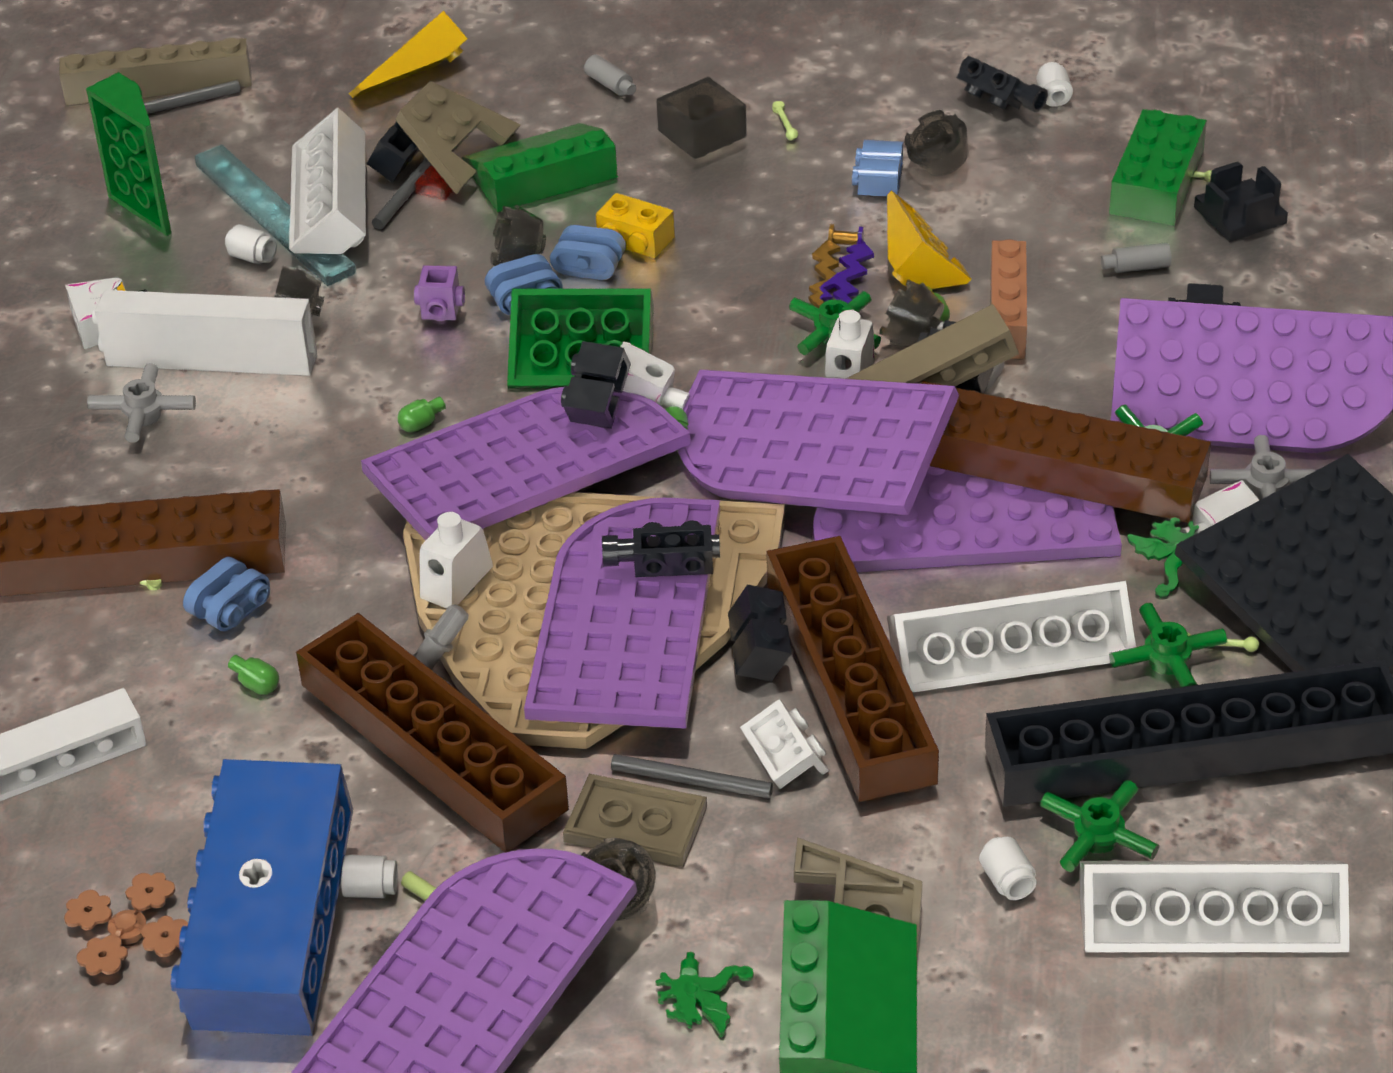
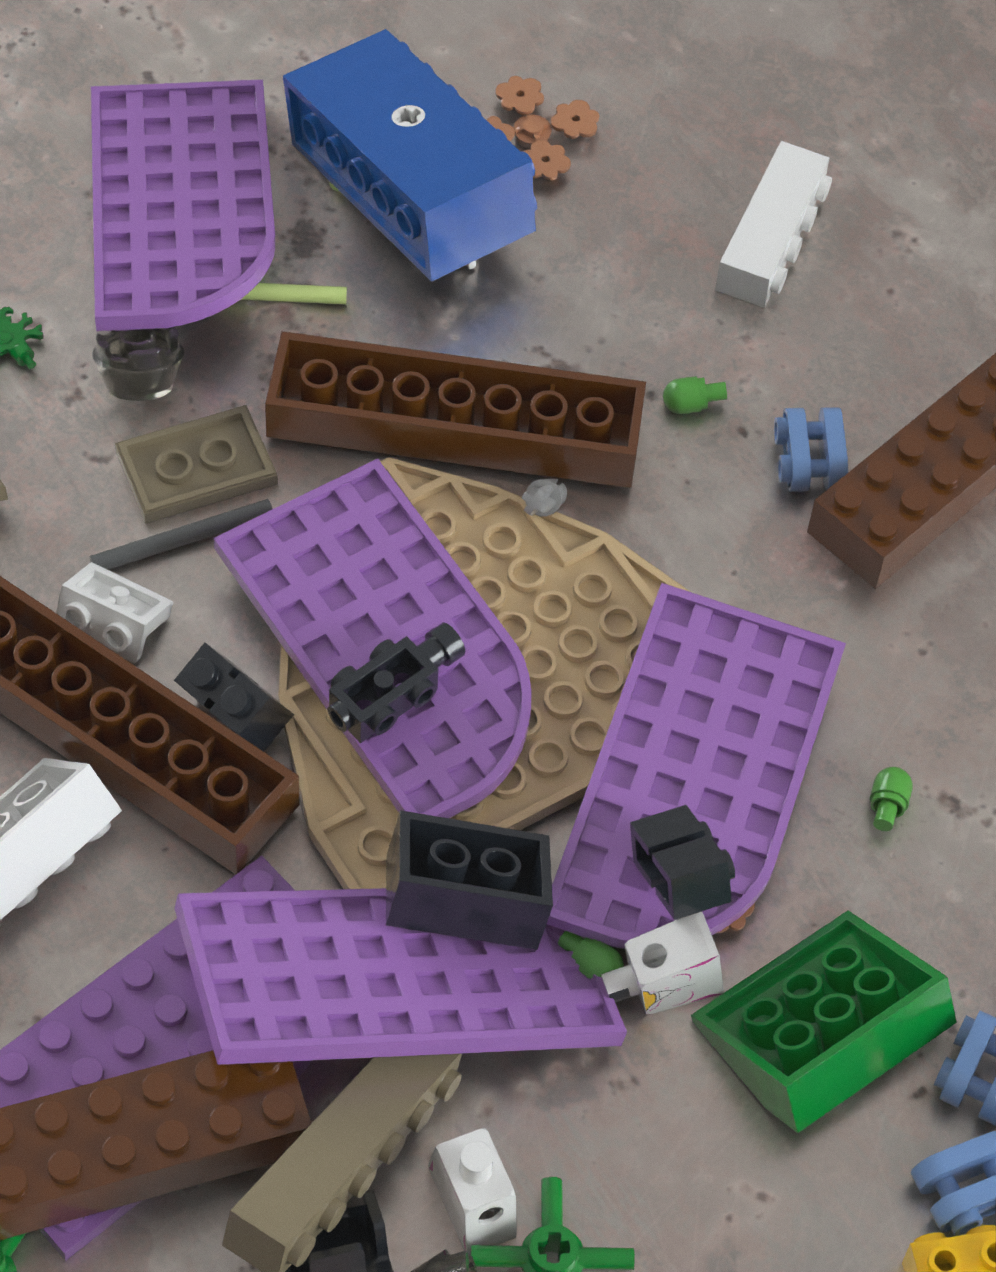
camera: 135 degrees right, 15 degrees up
white brick [339,855,398,898] -> none
white torso [420,512,493,609] -> none
none -> black brick [386,810,553,950]

